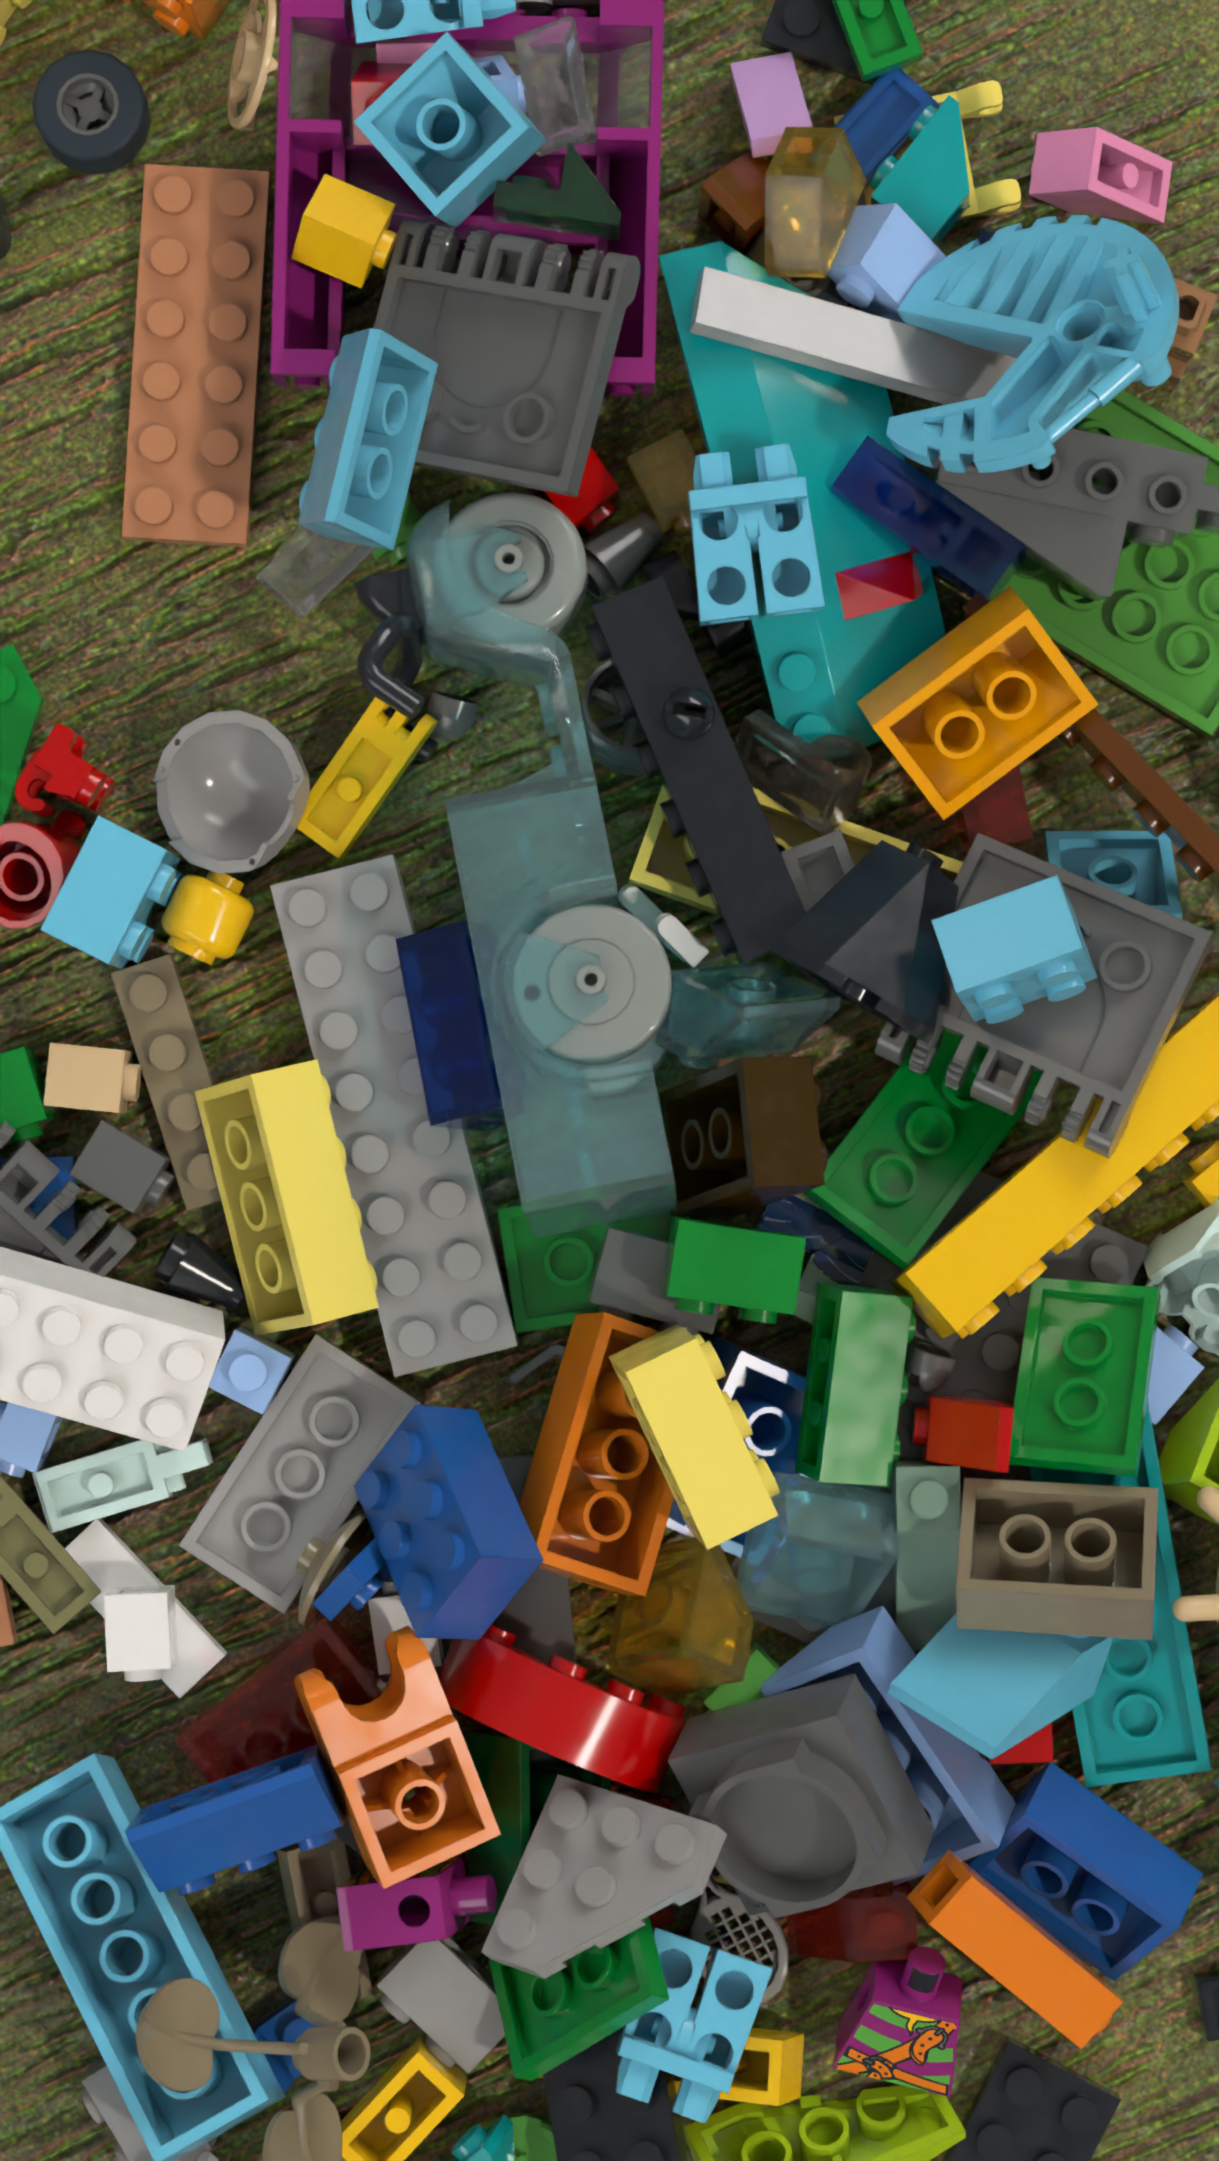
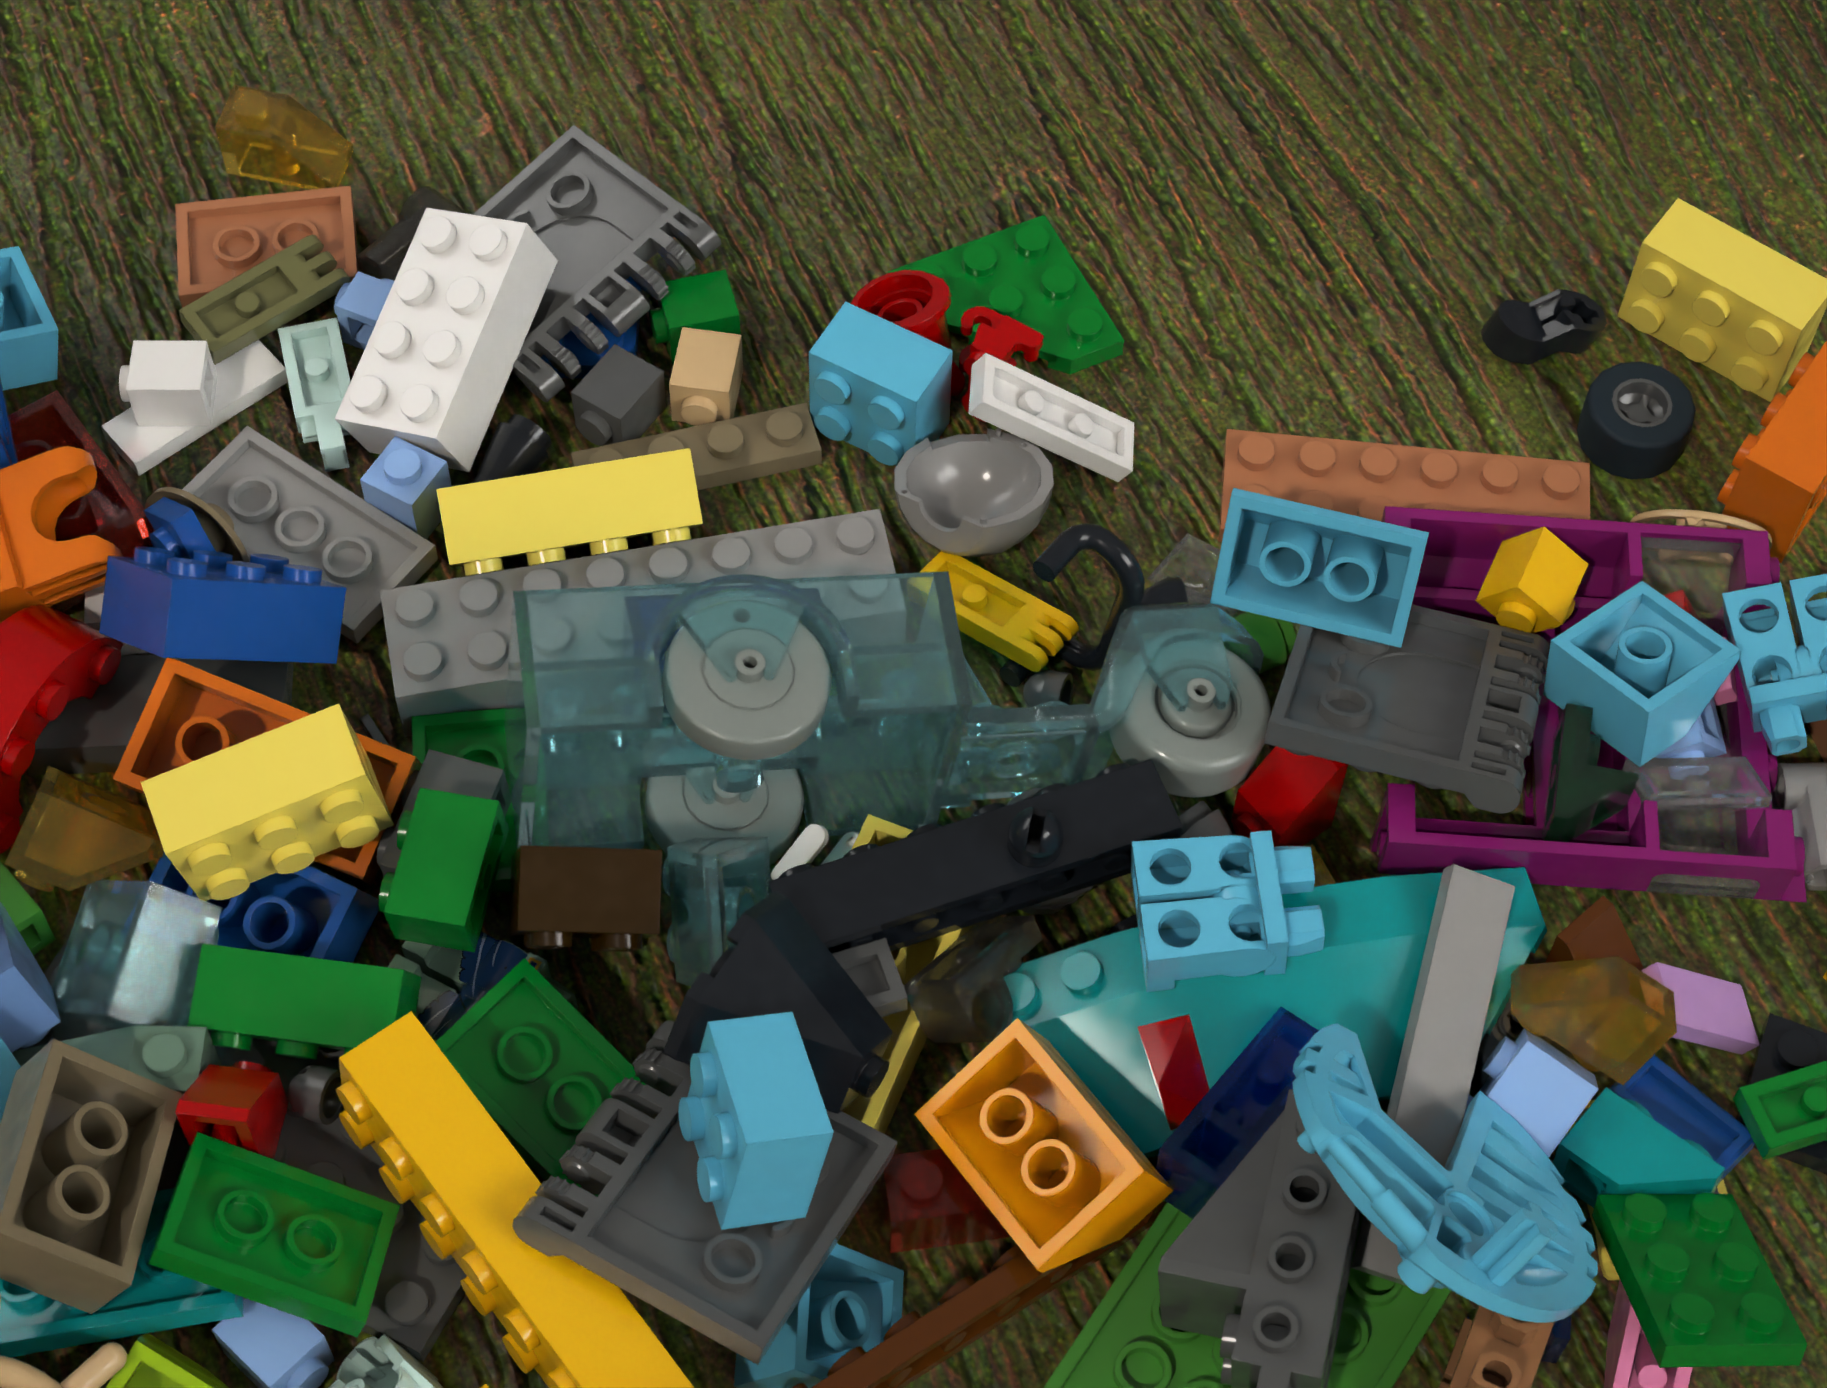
camera: 90 degrees right, 30 degrees down
yellow head [161,870,254,966] -> none
none -> white plate [969,353,1134,482]
none -> green plate [1592,1193,1807,1368]

